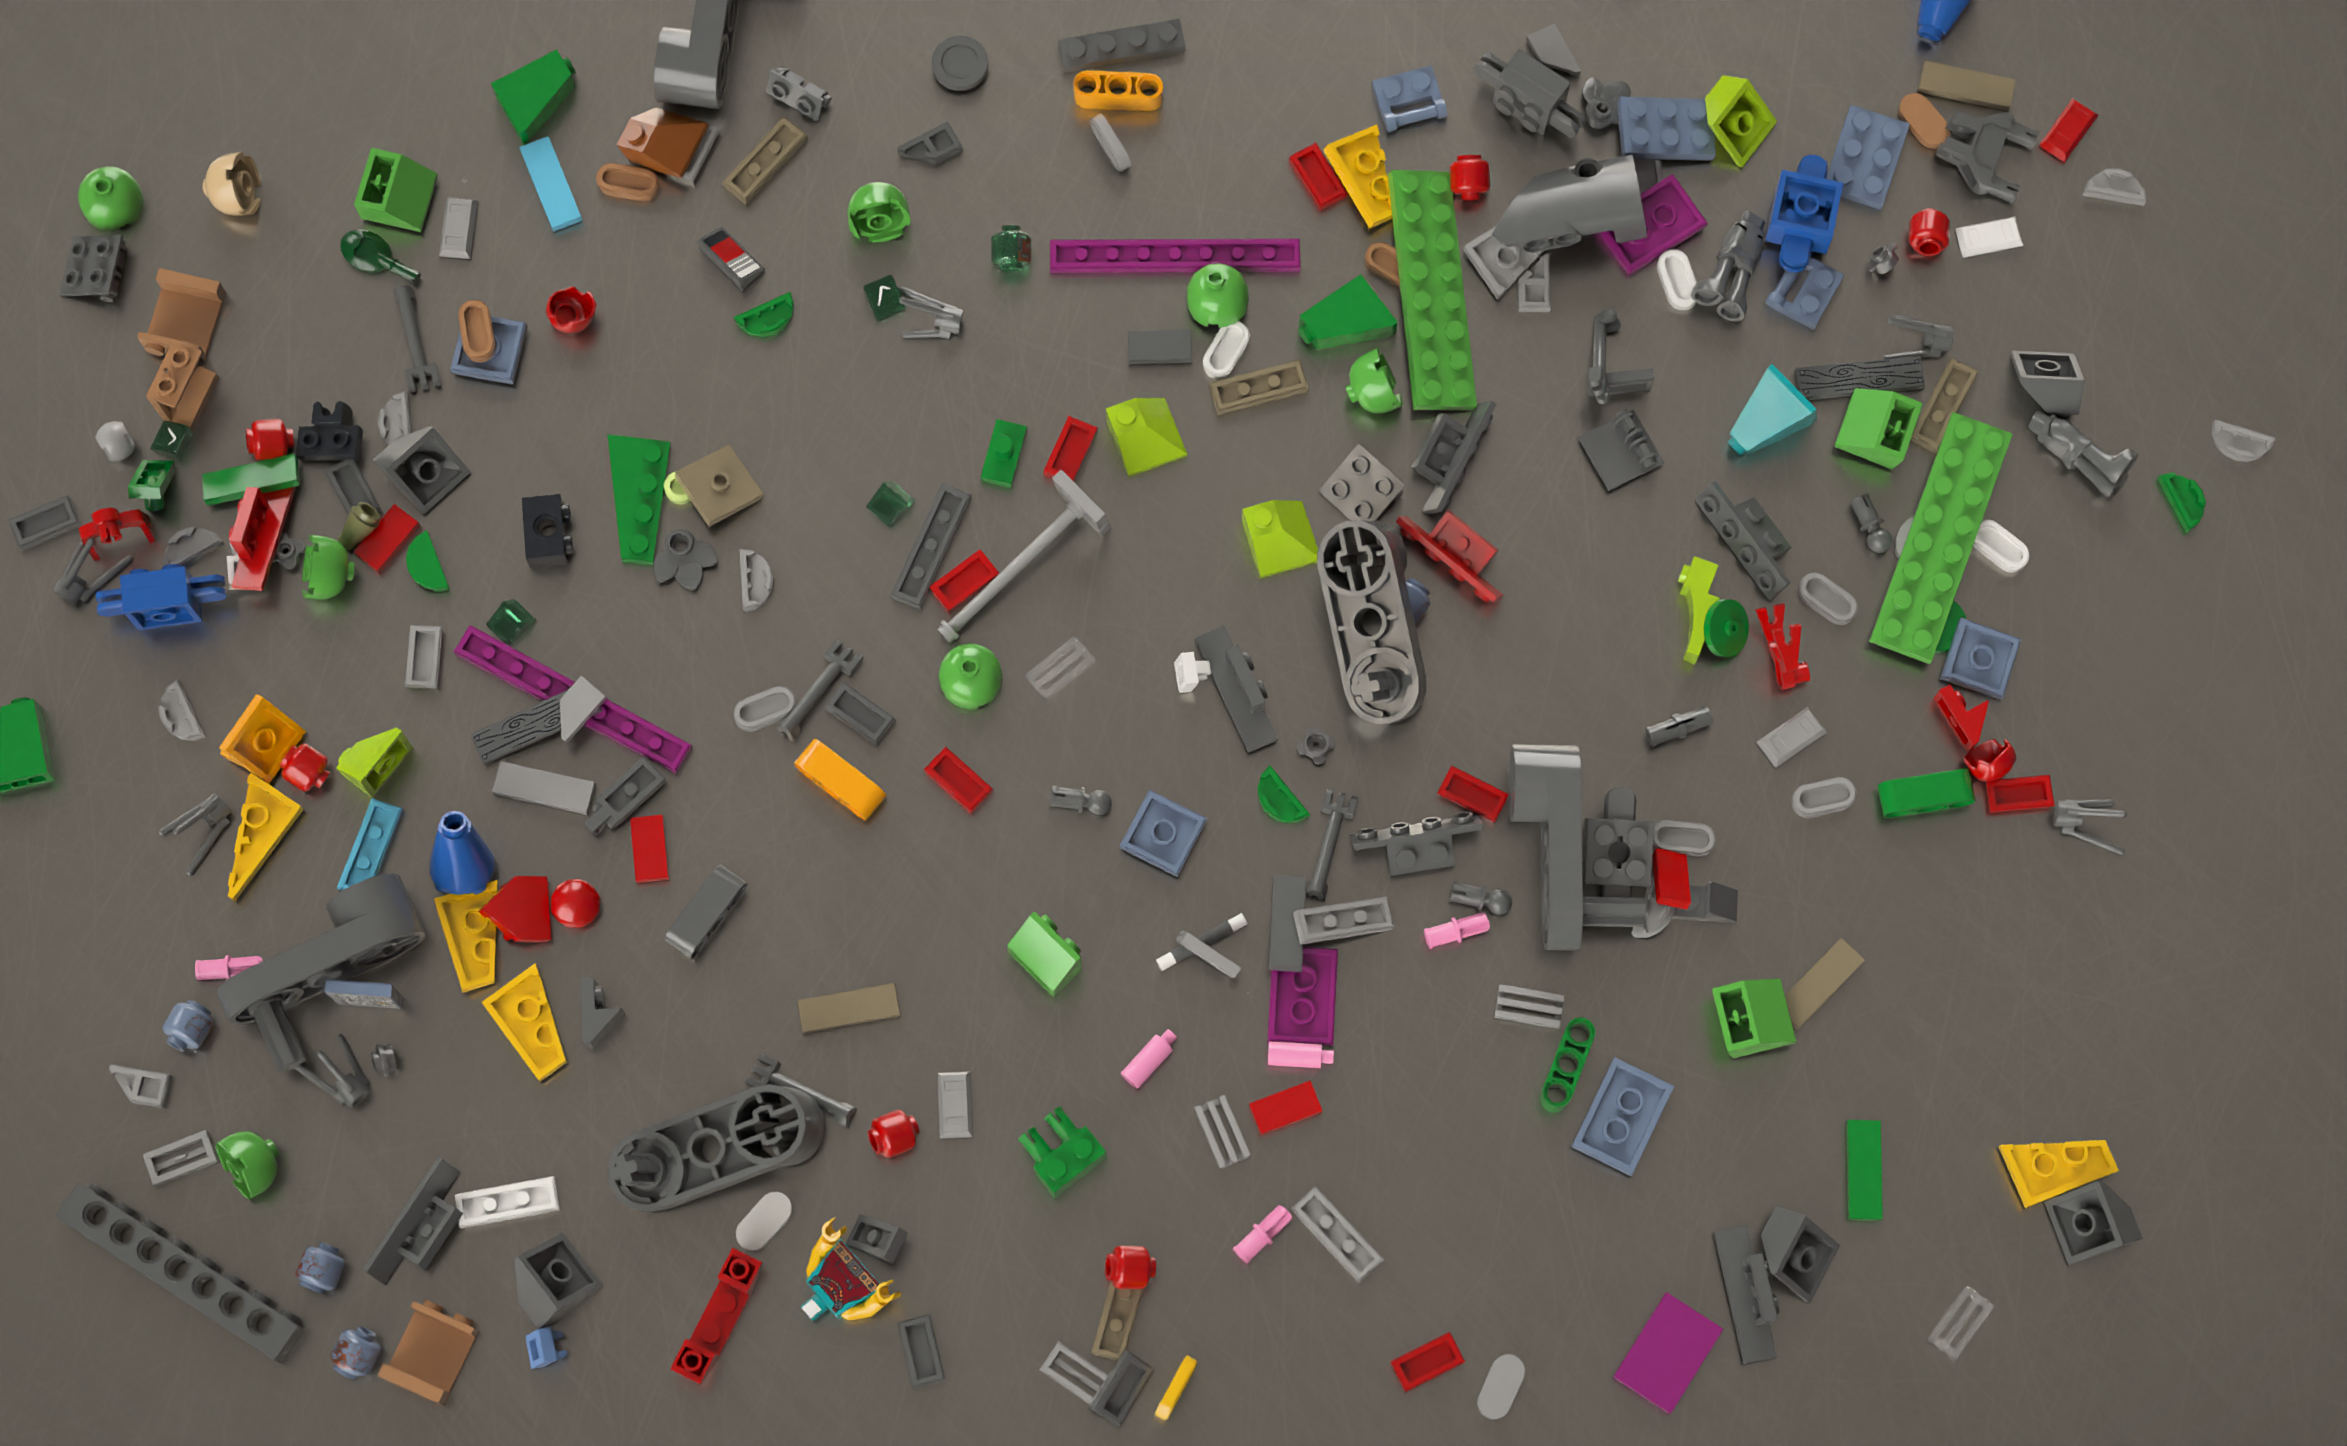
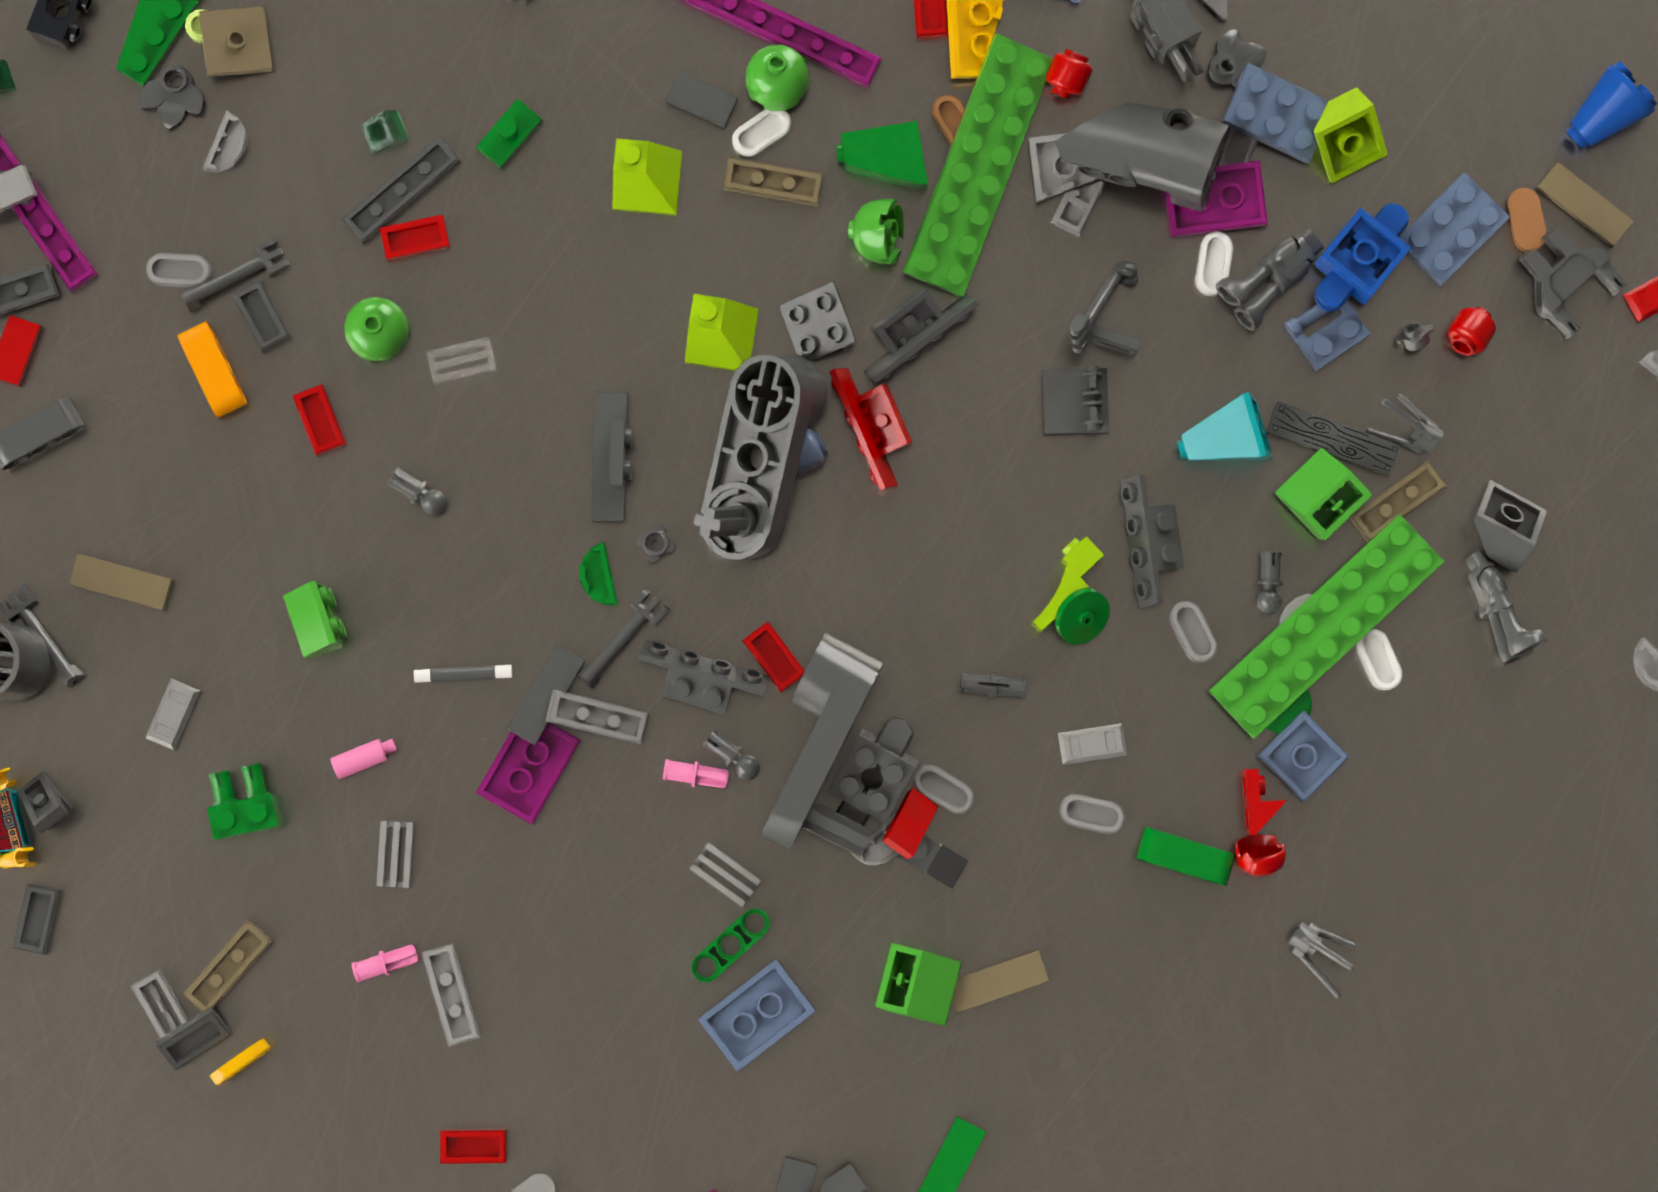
camera: 30 degrees right, 10 degrees up
red head [868,1109,920,1158] -> none
light grey tile [937,470,1111,643] -> none
red tile [1043,416,1098,483] -> none
red head [1105,1246,1156,1289] -> none
sand blue plate [1120,790,1207,877] -> none
white tile [1174,652,1211,693] -> none
light grey tile [1176,930,1241,978] -> none
red tile [1249,1080,1323,1136] -> none
bright pink cylinder [1268,1041,1334,1068] -> none
red piece [1755,603,1810,690] -> none
white tile [1955,217,2023,258] -> none
red tile [1985,775,2055,812] -> none
green tile [2157,472,2206,533] -> none

